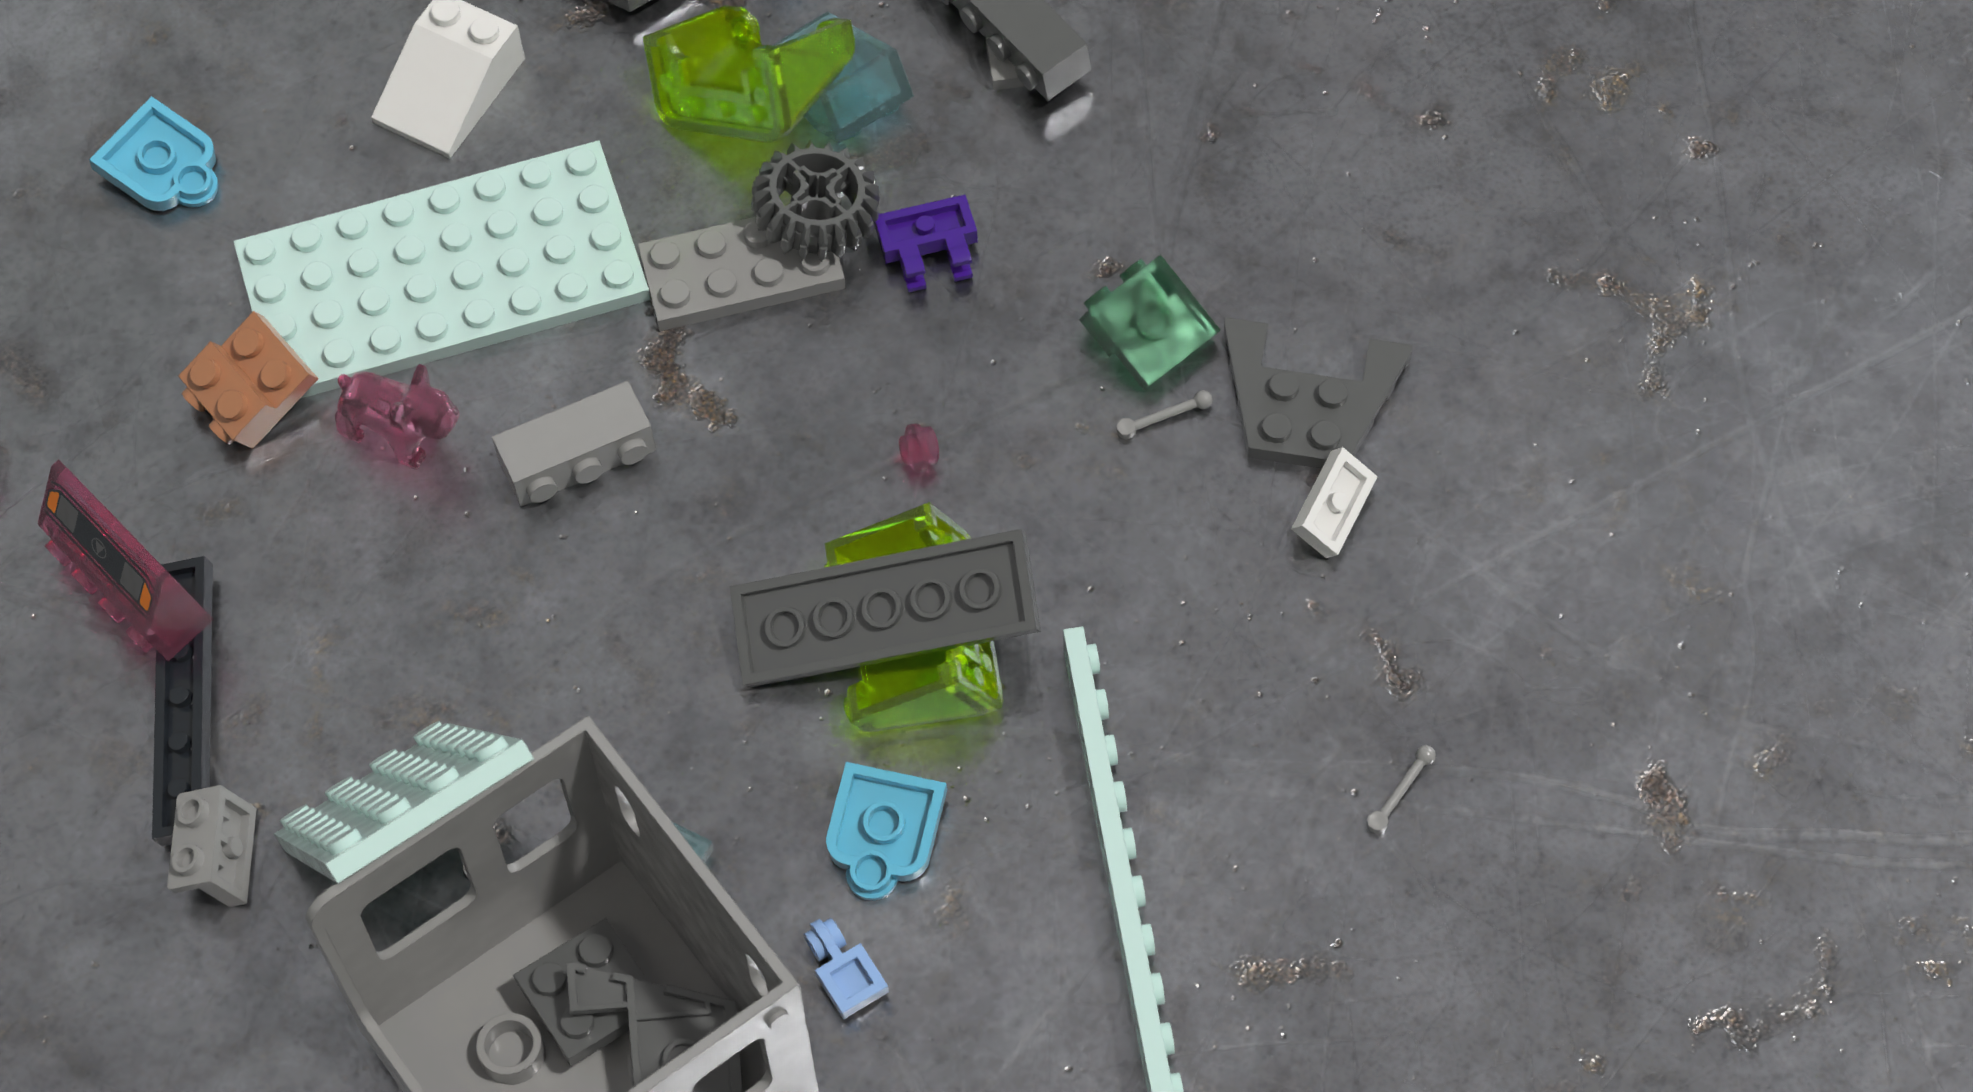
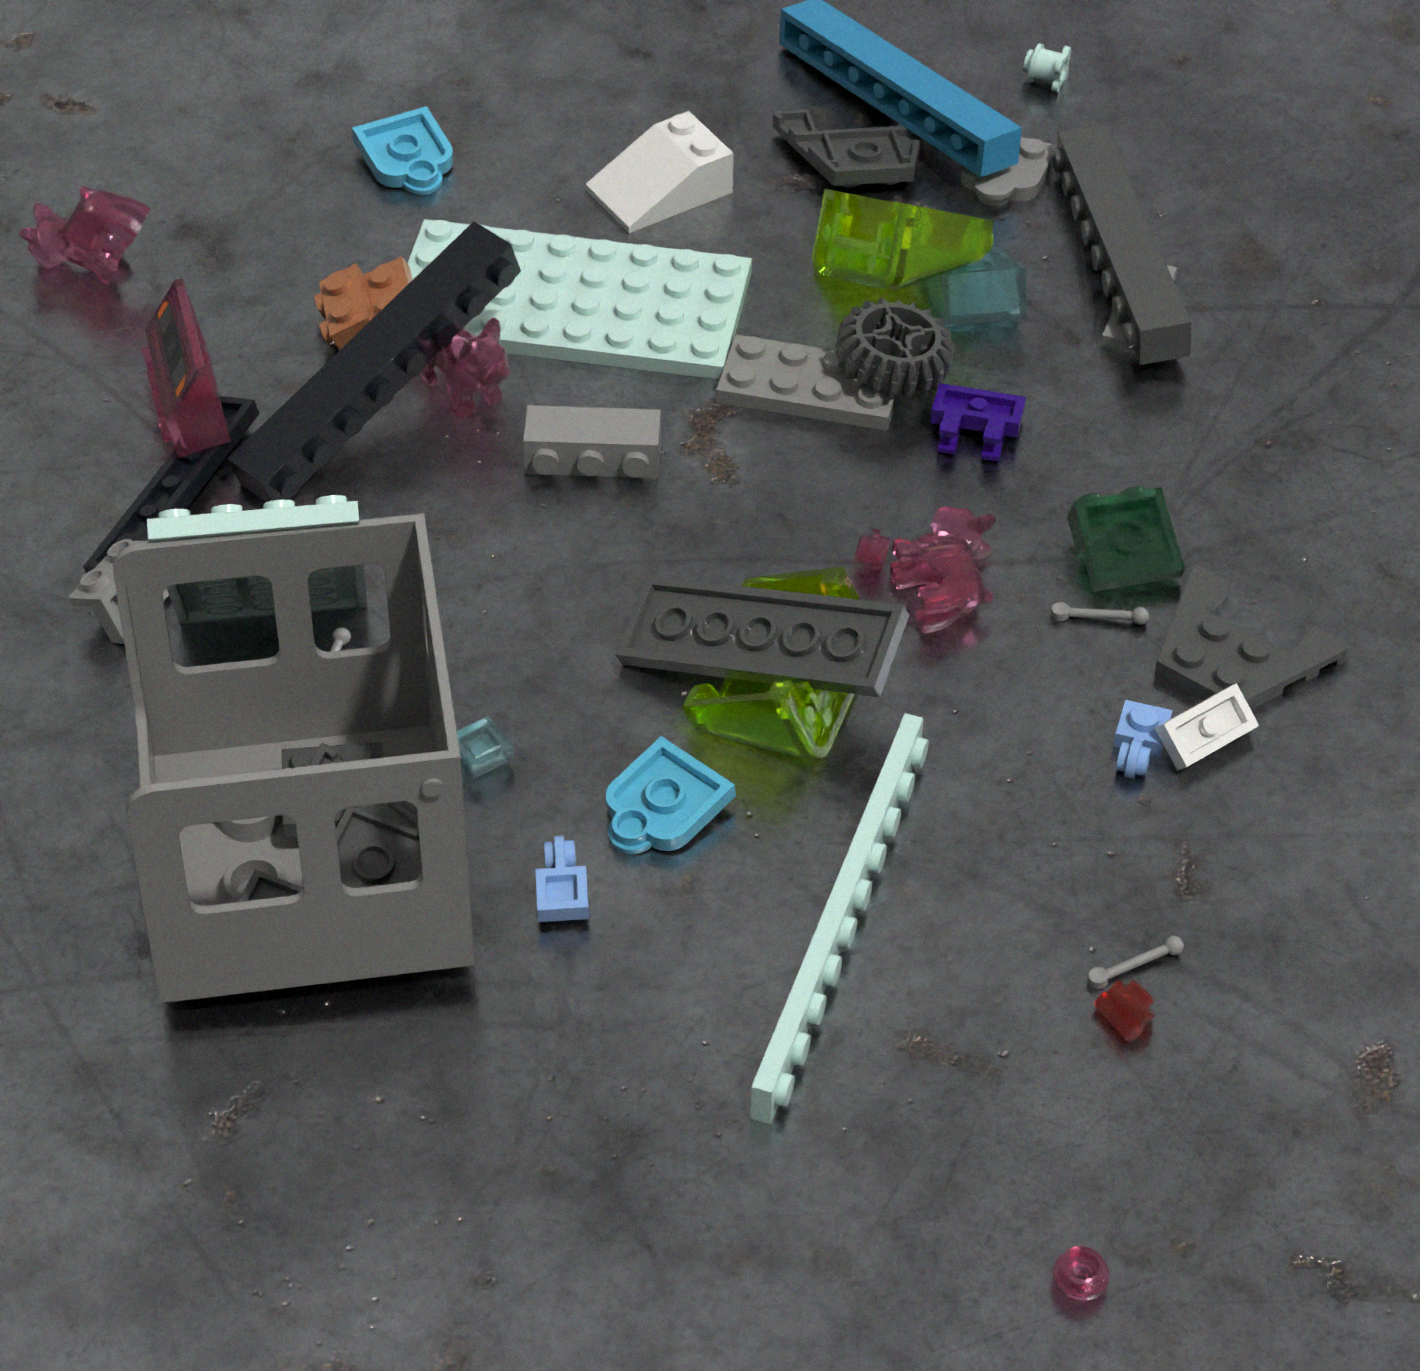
camera: 25 degrees right, 15 degrees down
none -> black brick [227,221,521,502]
none -> clear pink animal [890,506,996,633]
none -> clear red plate [1094,979,1156,1042]
none -> light blue plate [1114,700,1173,779]

